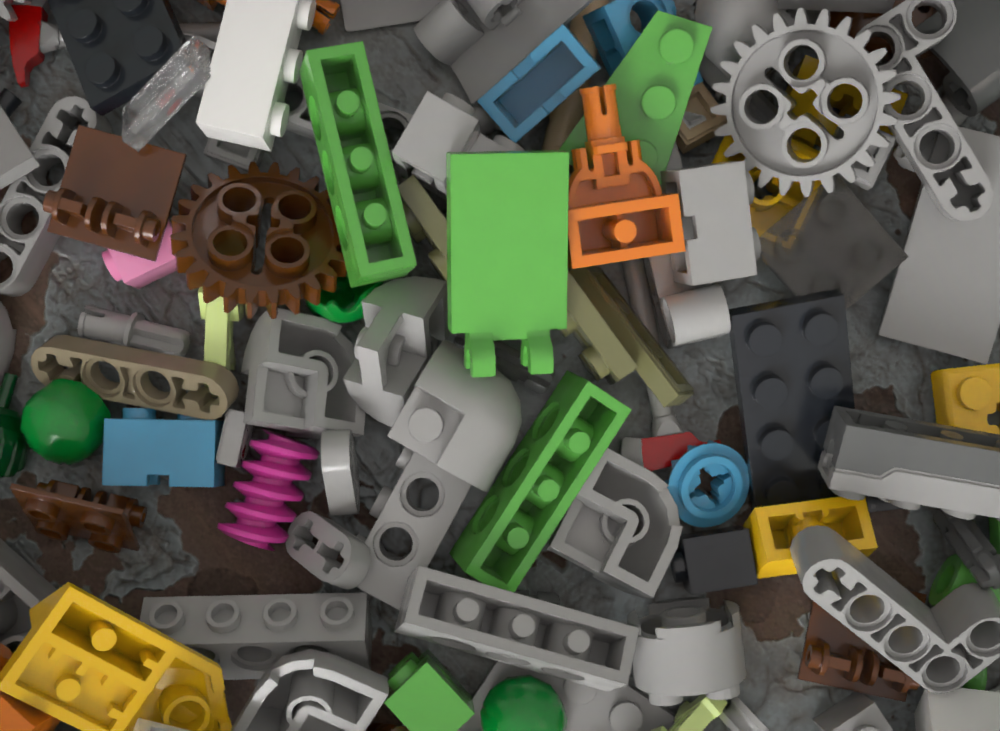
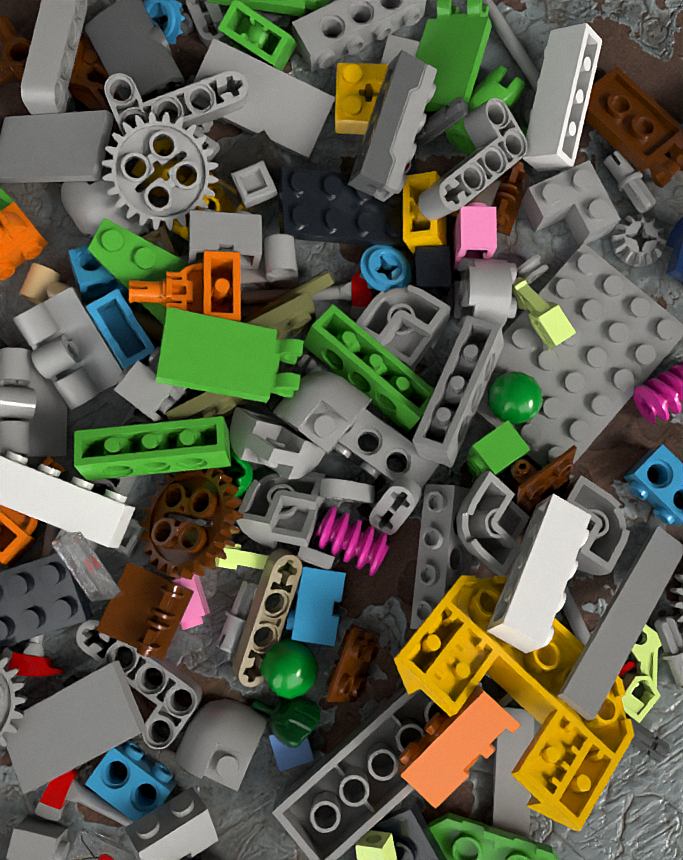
camera: 80 degrees left, 5 degrees down
none -> light grey tile [231,160,278,209]
none -> bright pink brick [452,202,497,270]

